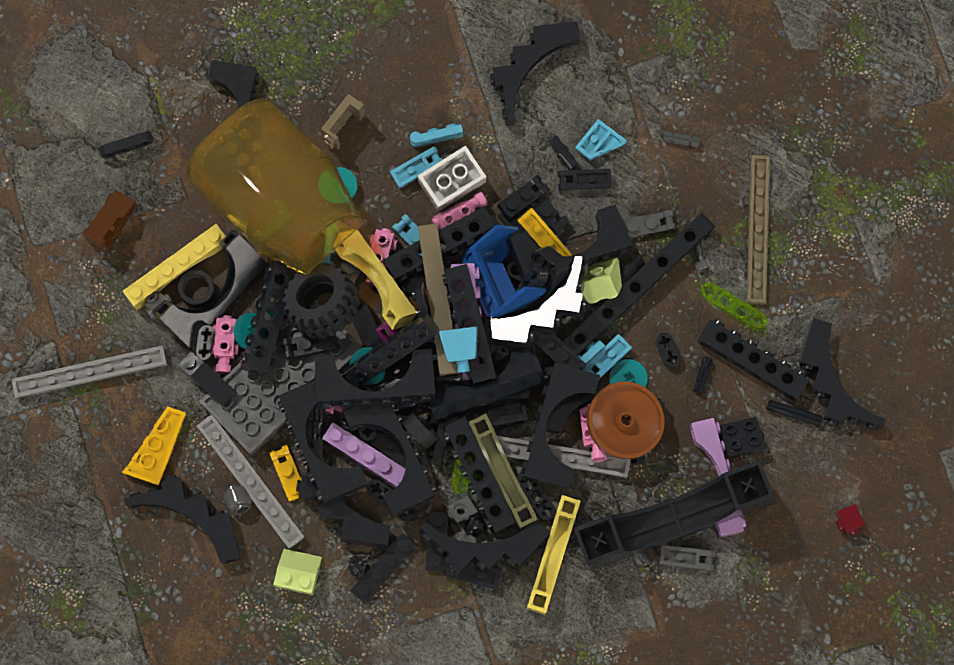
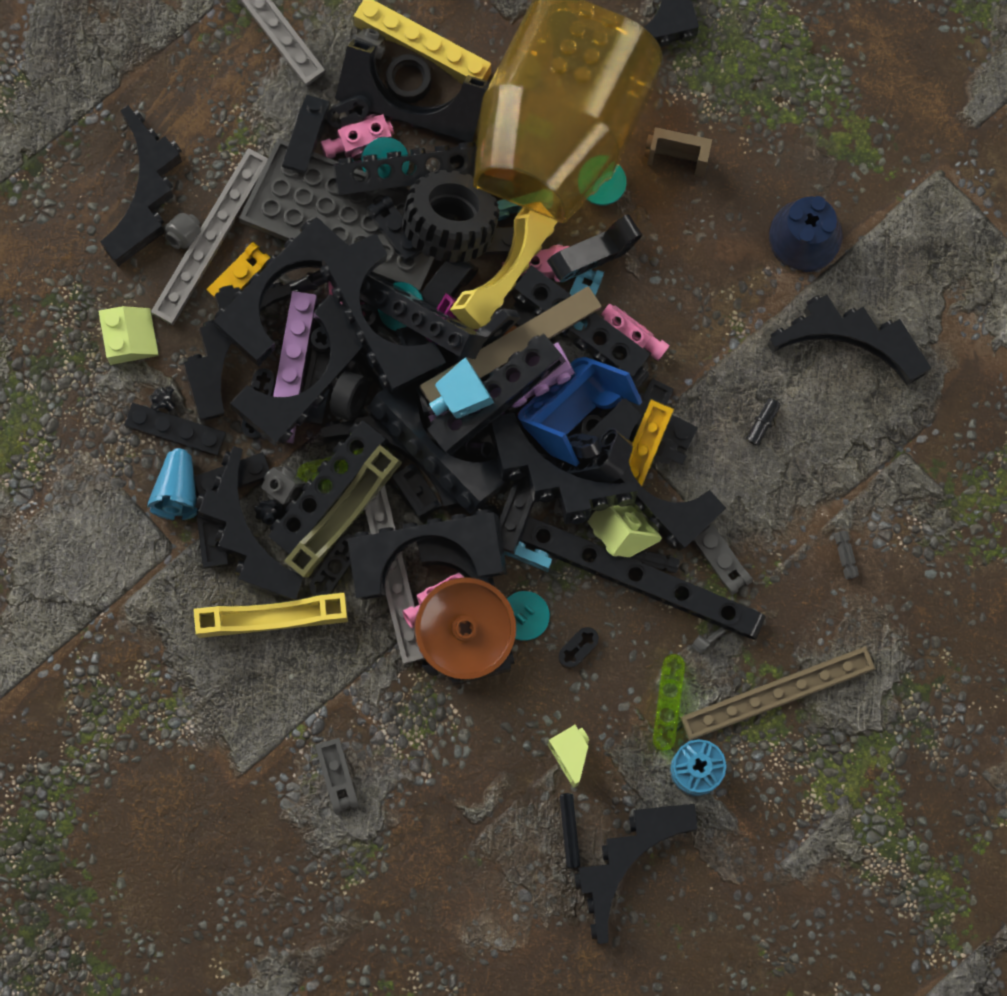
camera: 65 degrees right, 0 degrees up
yellow wing [122,406,186,486] -> none
medium azure plate [390,147,443,189] -> none
medium azure plate [410,123,463,148] -> none
white brick [418,146,486,212] -> none
black plate [497,175,550,220] -> none
black plate [557,169,611,191] -> none
black arch [574,460,775,571] -> none
medium azure wing [575,119,627,161] -> none
medium azure plate [581,334,632,380] -> none
lavender arch [690,418,746,538] -> none
black axle [693,357,713,394] -> none
black brick [697,319,809,402] -> none
black hinge [719,417,767,459] -> none
dark red brick [835,504,865,536] -> none
none -> dark azure cone [147,448,198,520]
none -> black beam [547,214,643,282]
none -> yellowish green slope [548,725,590,789]
none -> dark azure wheel [670,739,726,796]
none -> dark blue cone [769,196,843,272]

